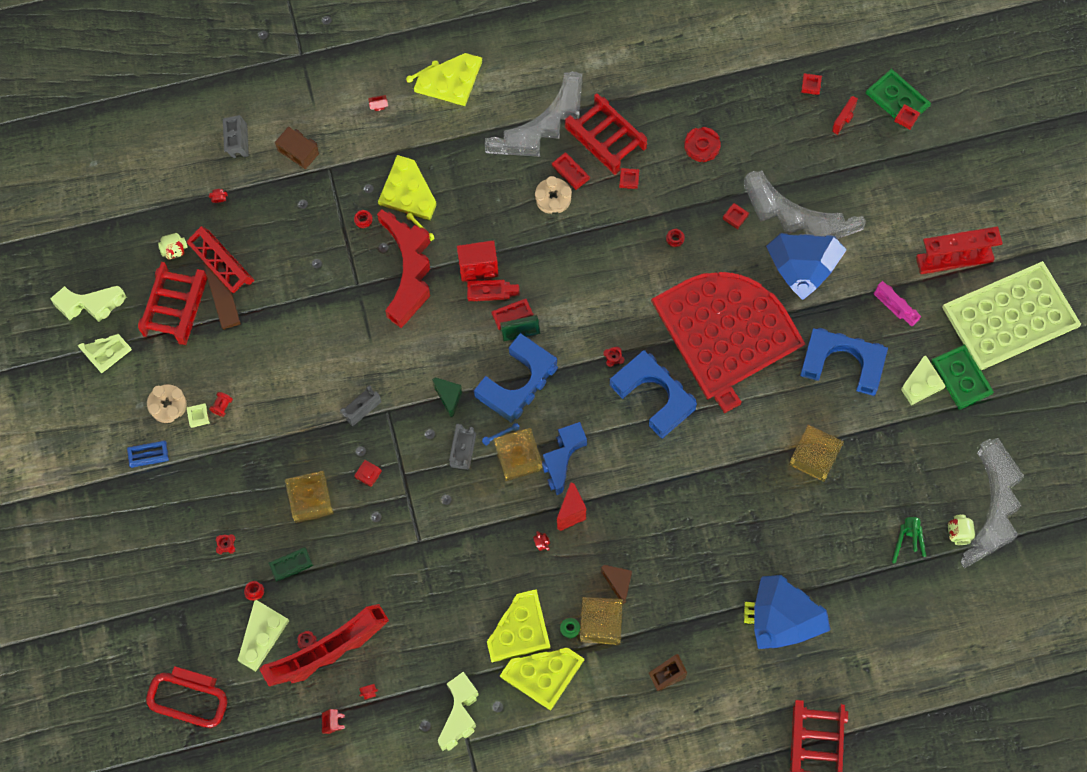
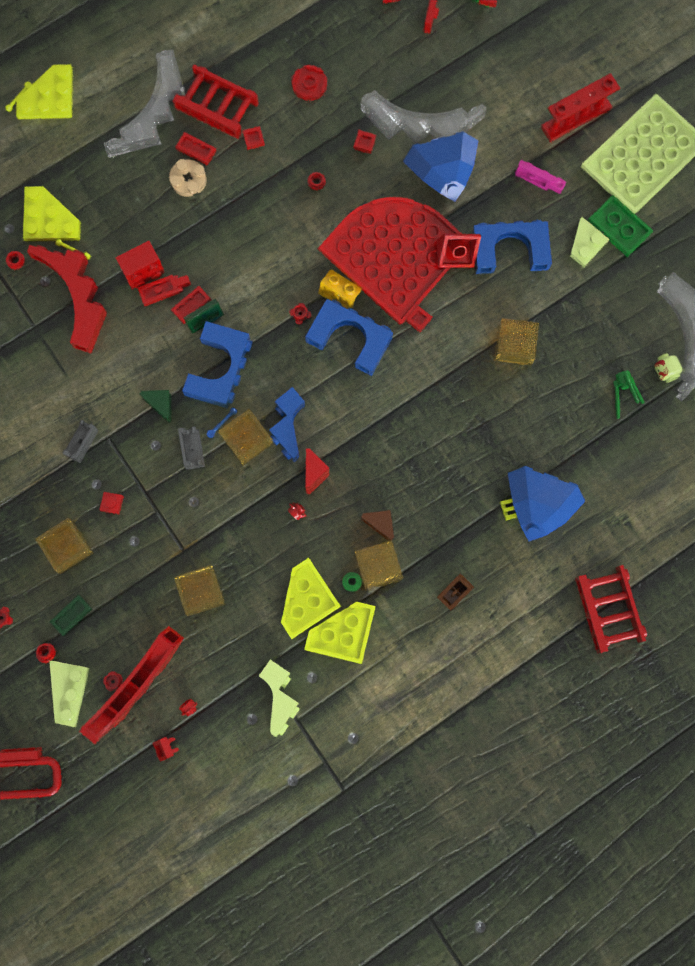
camera: 25 degrees left, 10 degrees up
none -> clear yellow brick [174,565,226,617]
none -> yellow bracket [318,270,361,309]
none -> red slope [437,234,481,268]

